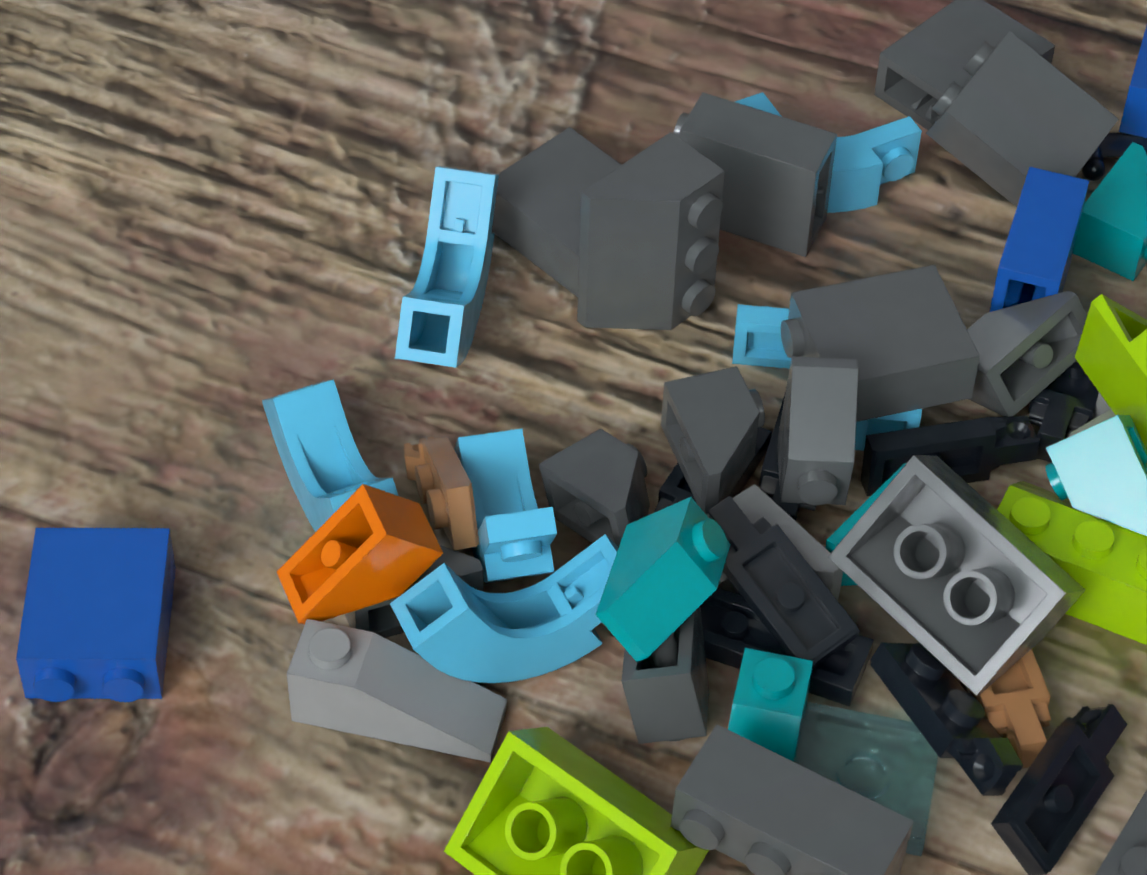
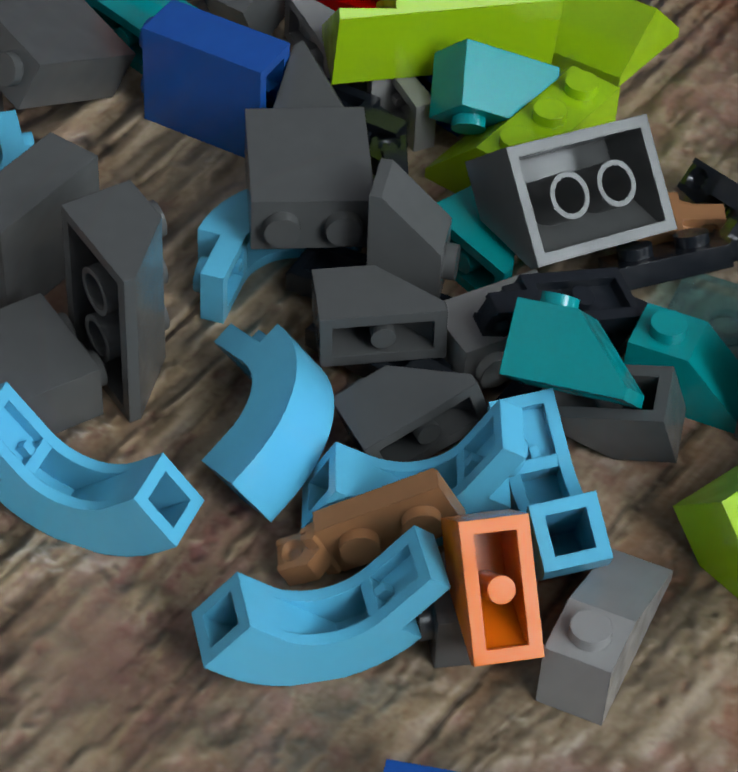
camera: 80 degrees left, 5 degrees down
none -> medium azure arch [201,323,334,522]

